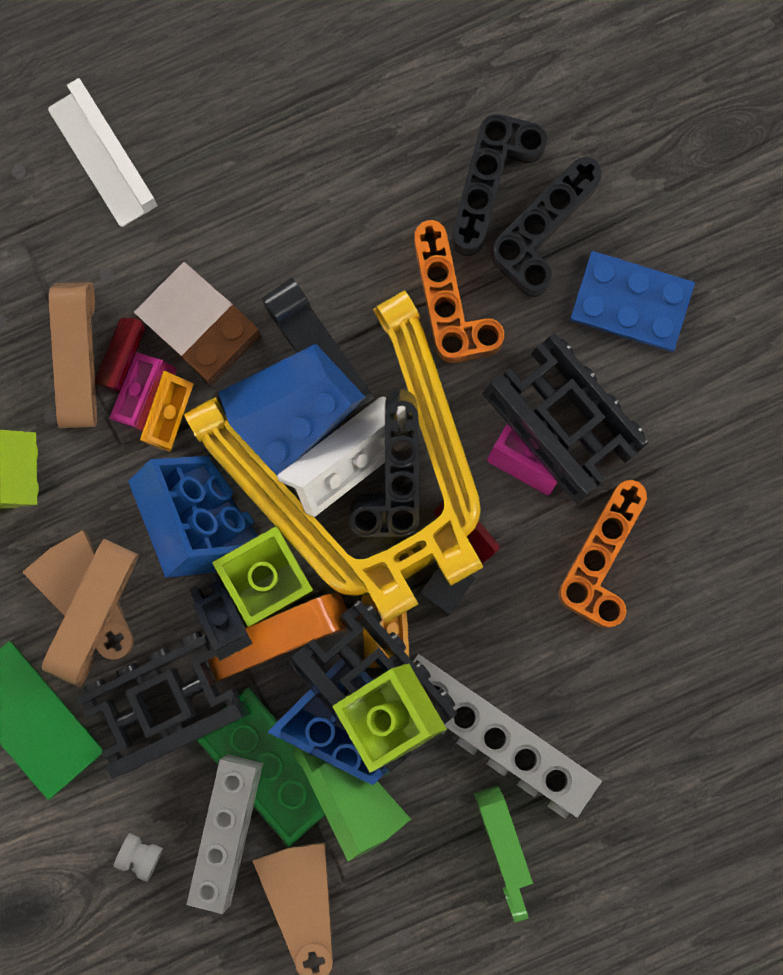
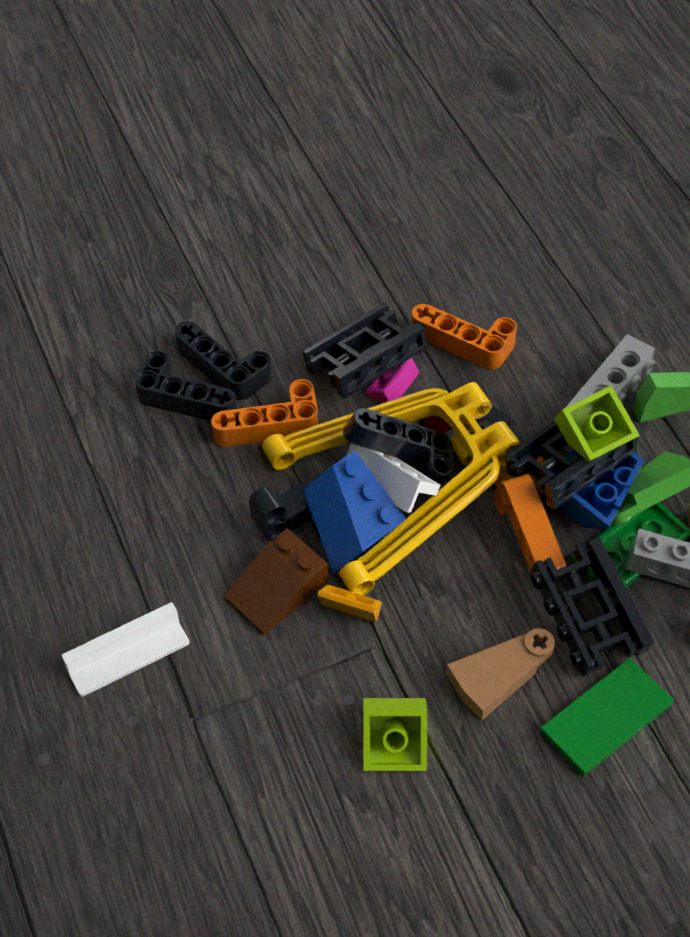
camera: 90 degrees left, 30 degrees down
medium nougat beam [42,539,138,688] -> none
medium nougat beam [49,282,97,428] -> none
dark red slope [95,317,145,393] -> none
dark pink slope [109,352,177,432] -> none
blue wedge [128,456,258,578] -> none
black hinge [189,575,253,661] -> none
lime slope [212,526,314,627] -> none
blue plate [570,251,695,353] -> none

